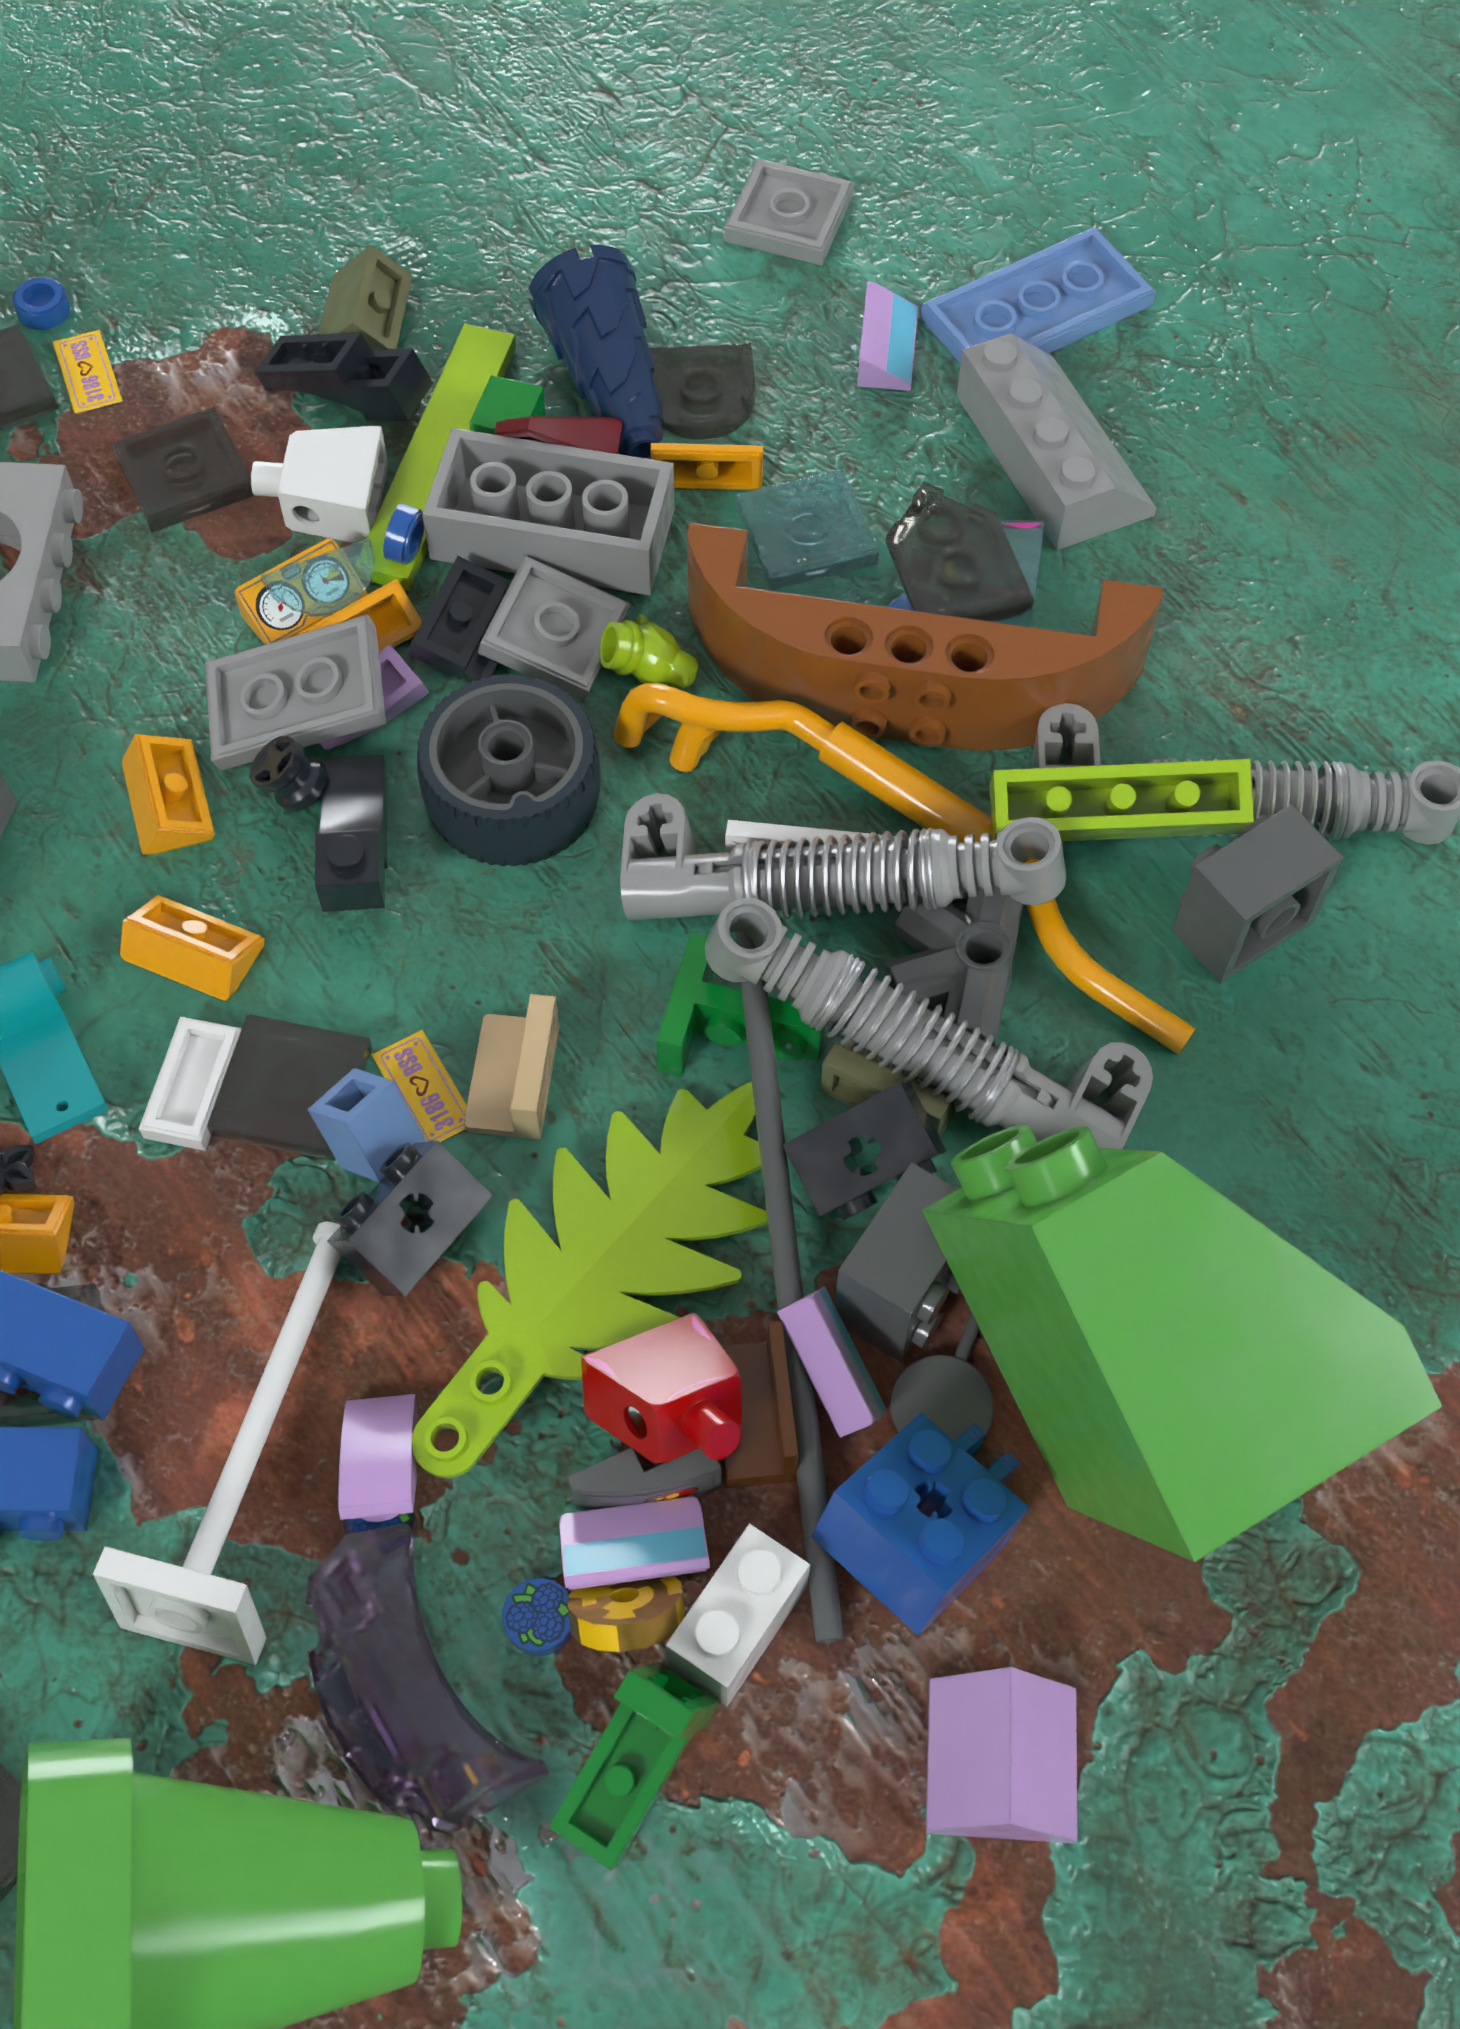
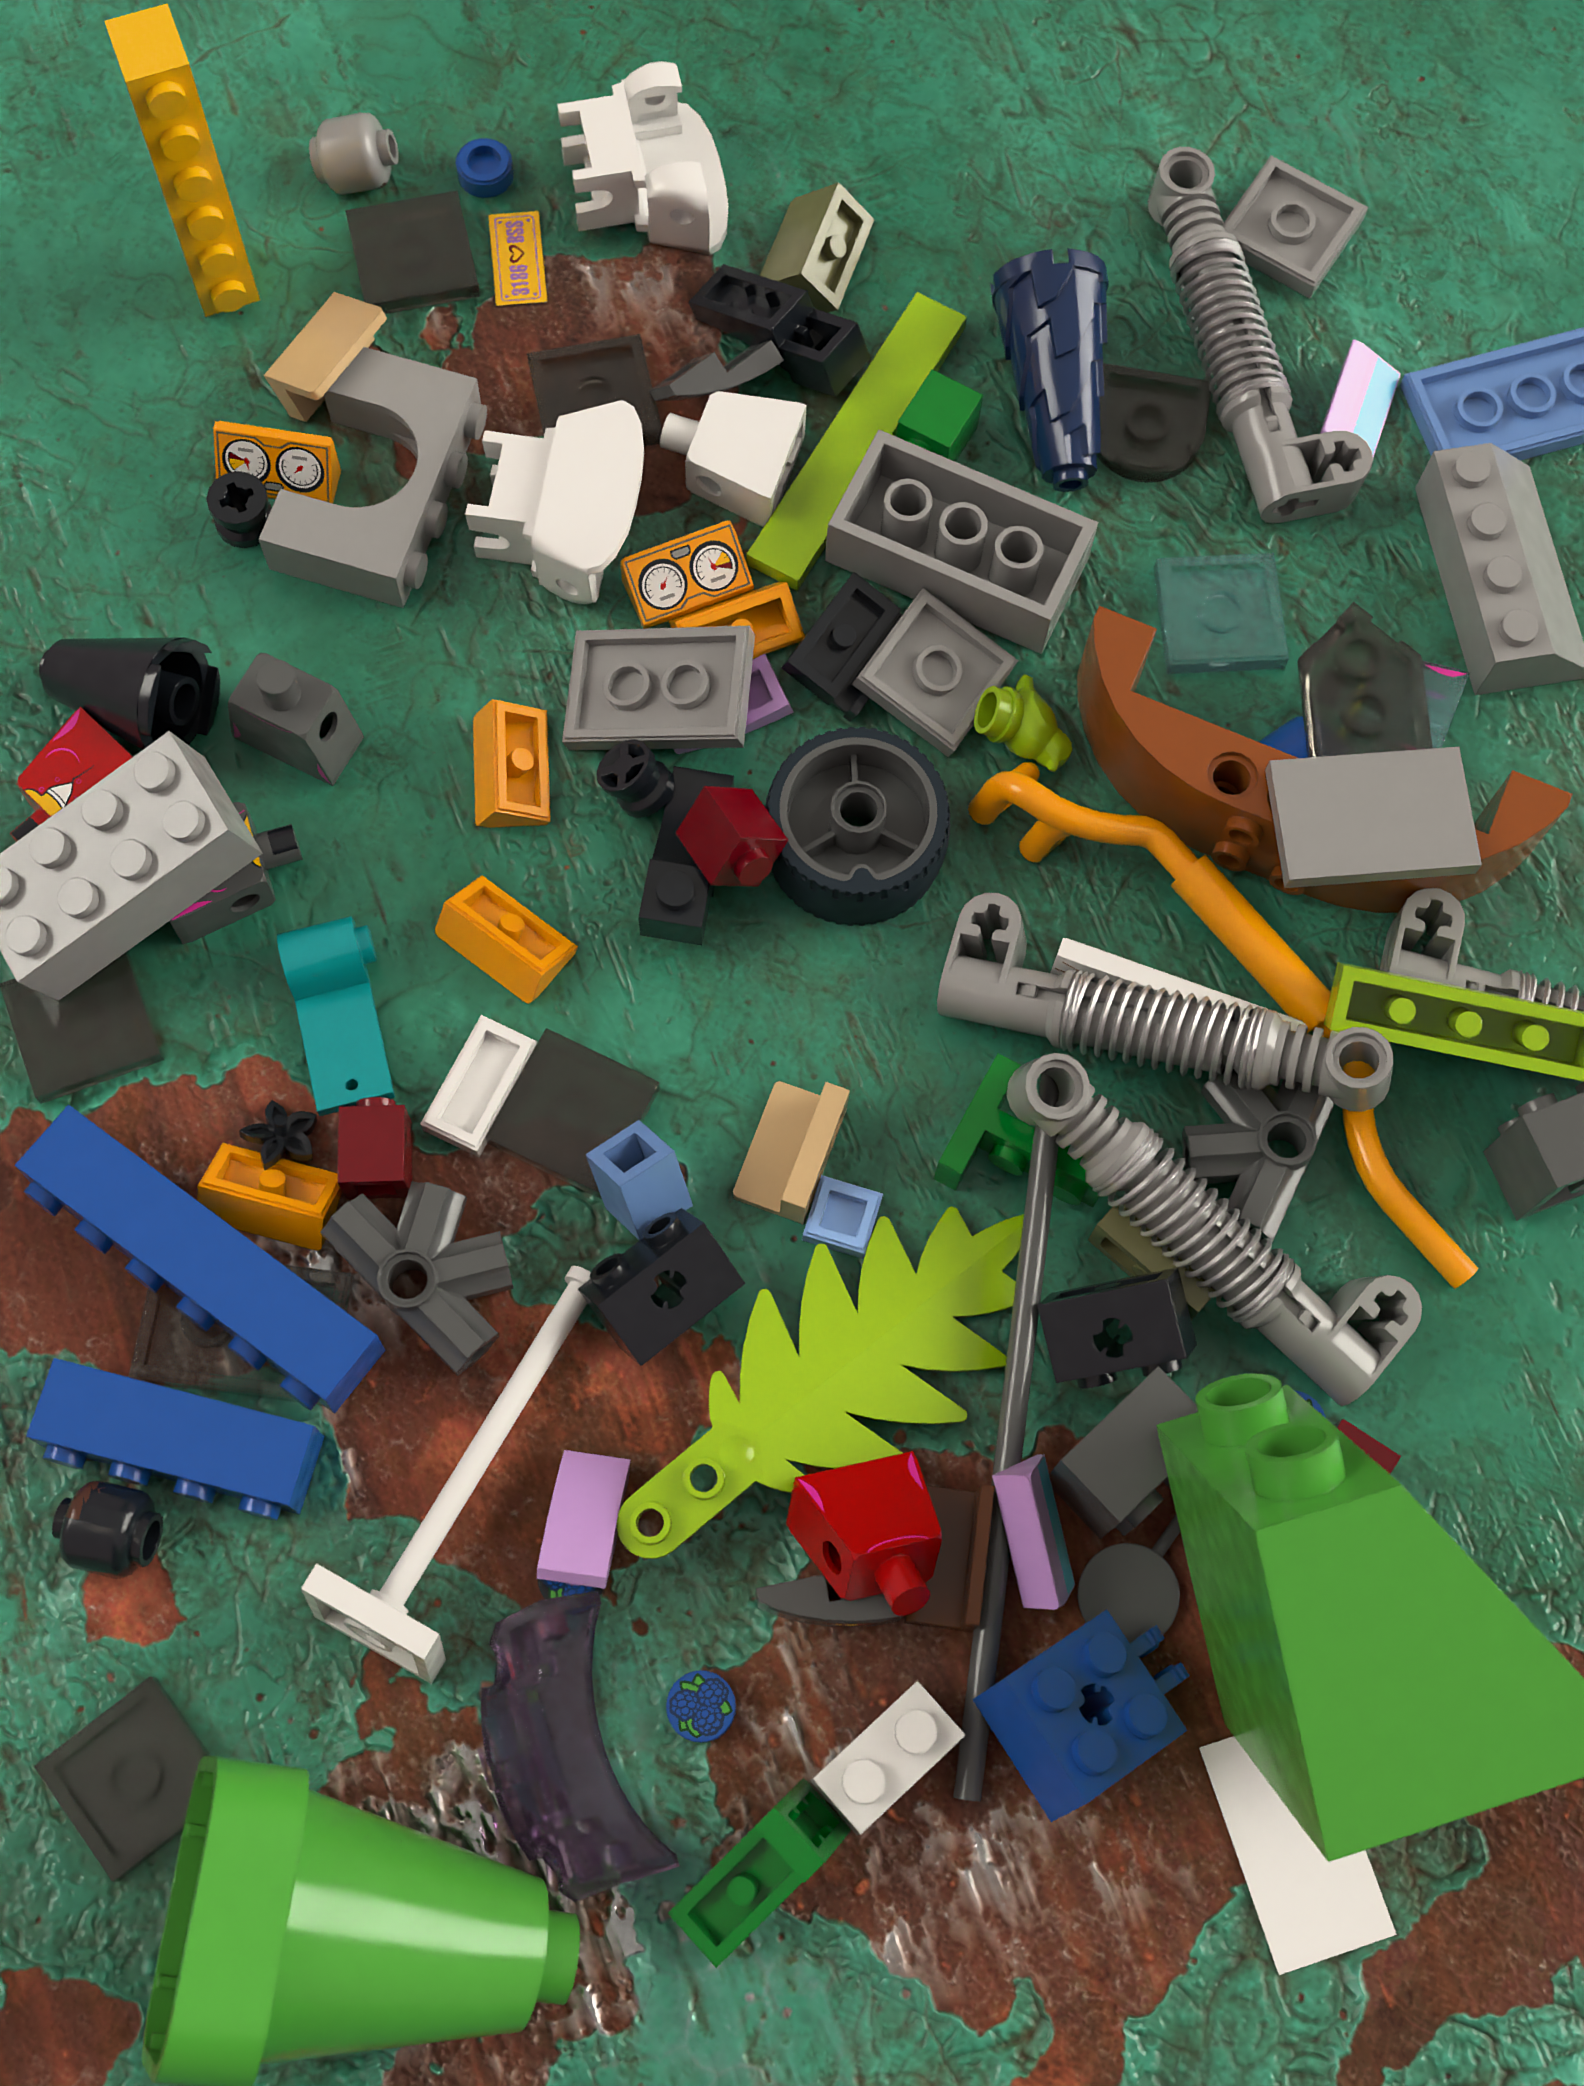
camera: 10 degrees right, 10 degrees up
clear light blue tile [261,538,375,618] -> none
yellow sticker [371,1029,467,1142] -> none
blue tile [383,503,425,565] -> none
dark red slope [494,416,622,454] -> none
lavender slope [559,1496,710,1590] -> none
piece [567,1575,685,1652] -> none
light orange slope [651,443,763,490] -> none
lavender slope [926,1667,1077,1844] -> none
none -> dark grey piece [320,1181,514,1376]
none -> dark red brick [338,1097,413,1200]
none -> white piece [465,400,645,604]
none -> white piece [557,61,728,256]
none -> dark grey slope [649,340,784,401]
none -> dark red brick [676,786,788,887]
none -> light blue tile [802,1175,883,1259]
none -> light grey piece [1147,147,1373,523]
none -> white sticker [1199,1736,1397,1975]
none -> light grey tile [1265,747,1482,888]

